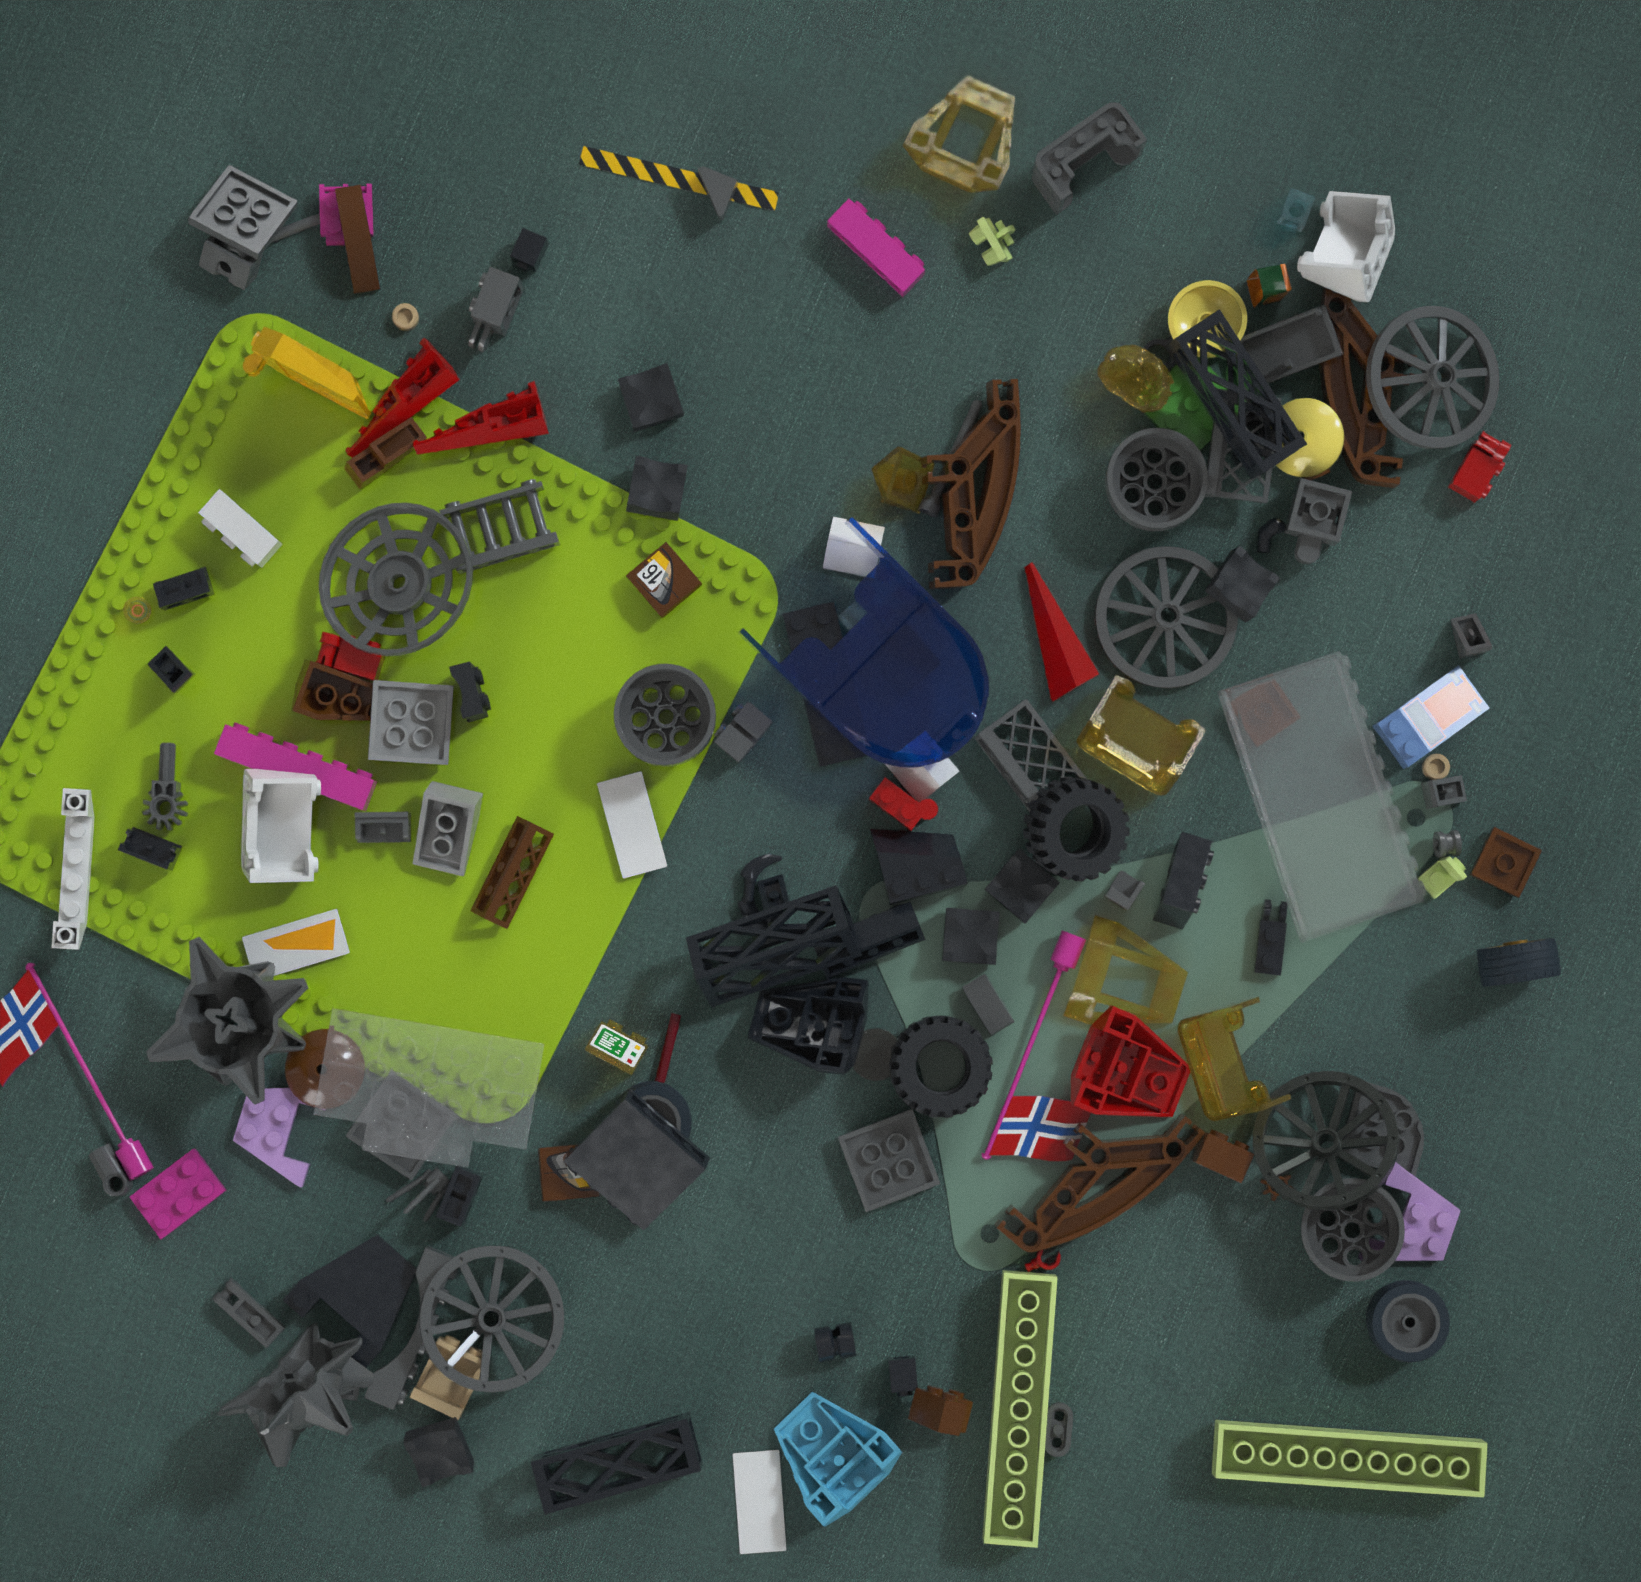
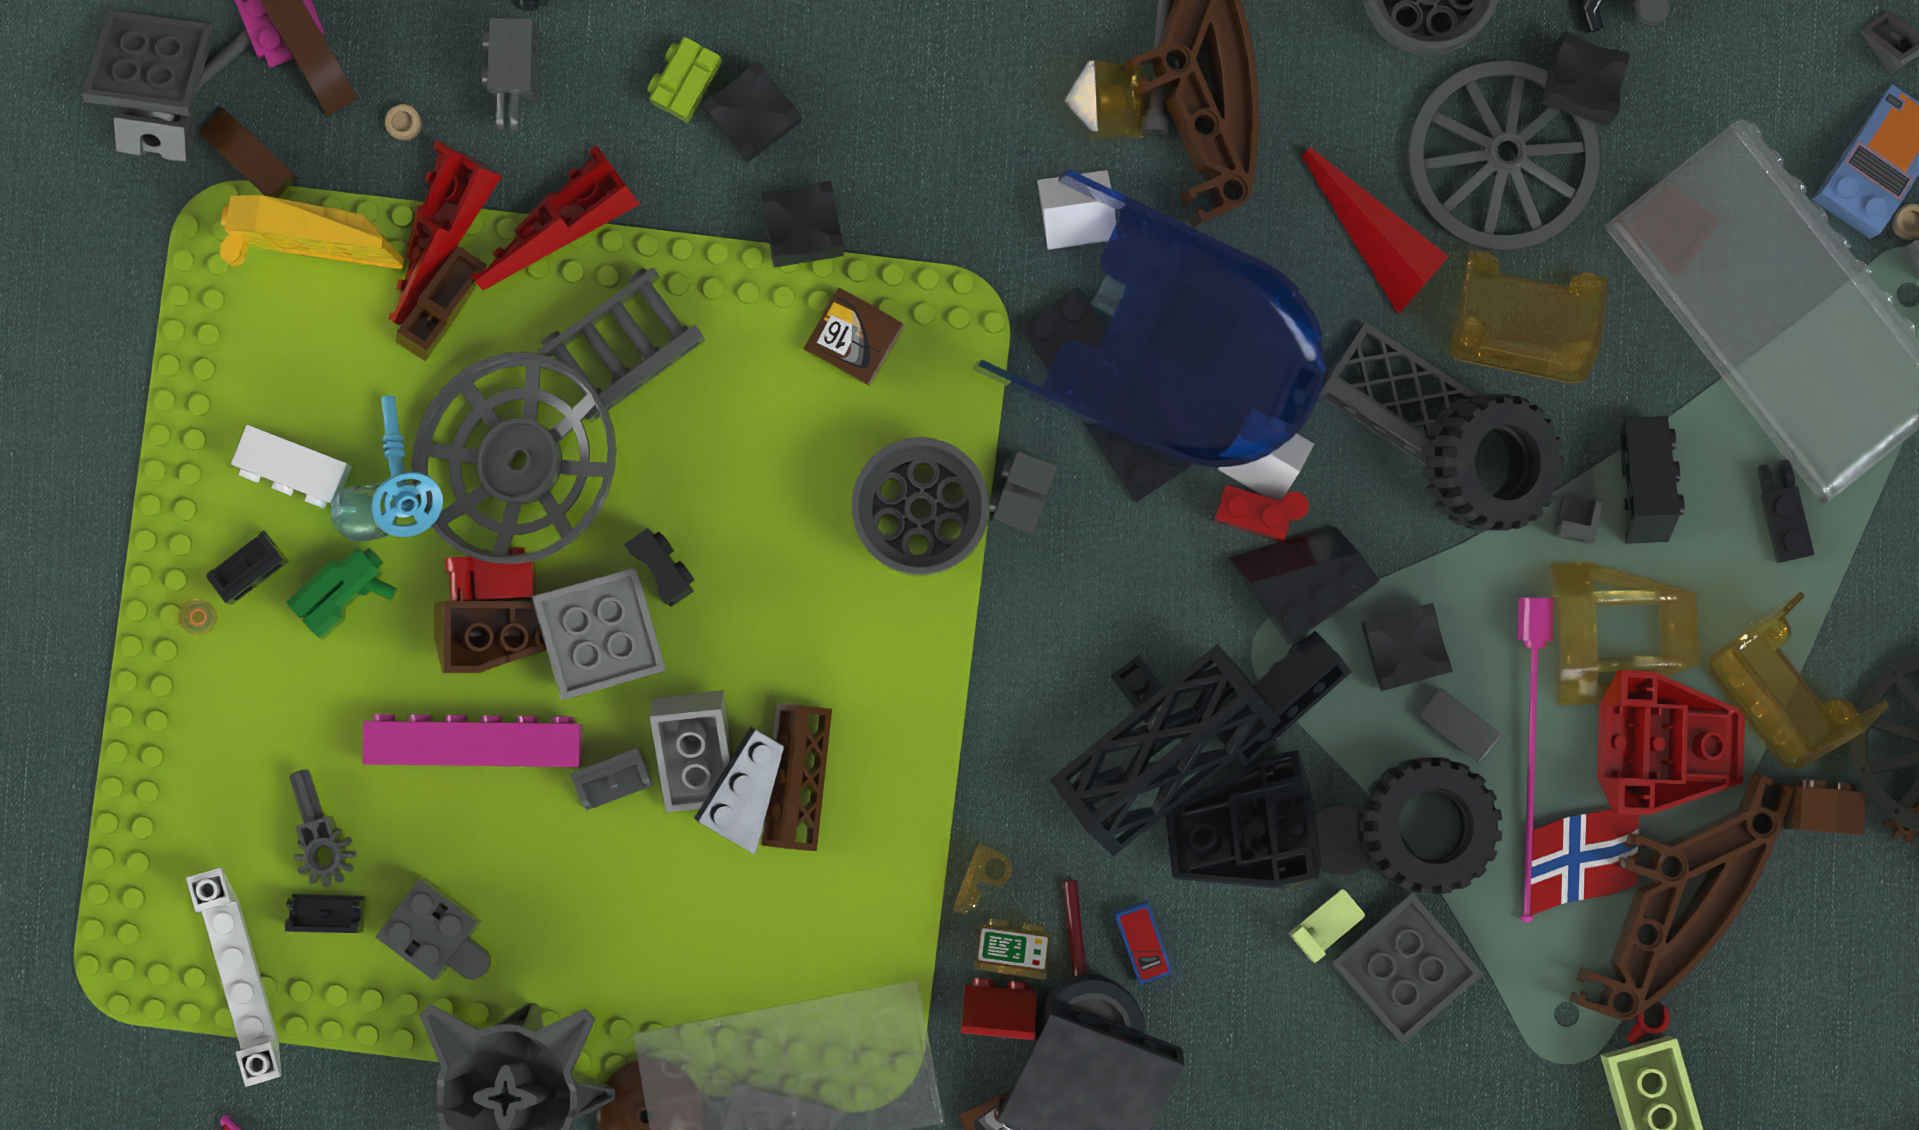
camera: 20 degrees left, 0 degrees up
black slope [148,646,196,693] -> none
white windscreen [241,769,321,883] -> none
white sticker [242,909,350,976] -> none
white sticker [597,771,667,878] -> none
black piece [737,854,782,924] -> none
black brick [984,849,1060,924] -> none
none -> reddish brown slope [199,108,297,198]
none -> green piece [286,547,397,639]
none -> clear light blue helmet [330,483,398,542]
none -> medium azure dish [371,395,443,537]
none -> dark grey brick [376,878,491,980]
none -> lime brick [647,36,722,123]
none -> wing [694,727,784,855]
none -> clear yellow plate [952,843,1012,915]
none -> red slope [961,977,1037,1040]
none -> slope [1114,900,1173,985]
none -> yellowish green bracket [1288,889,1365,963]

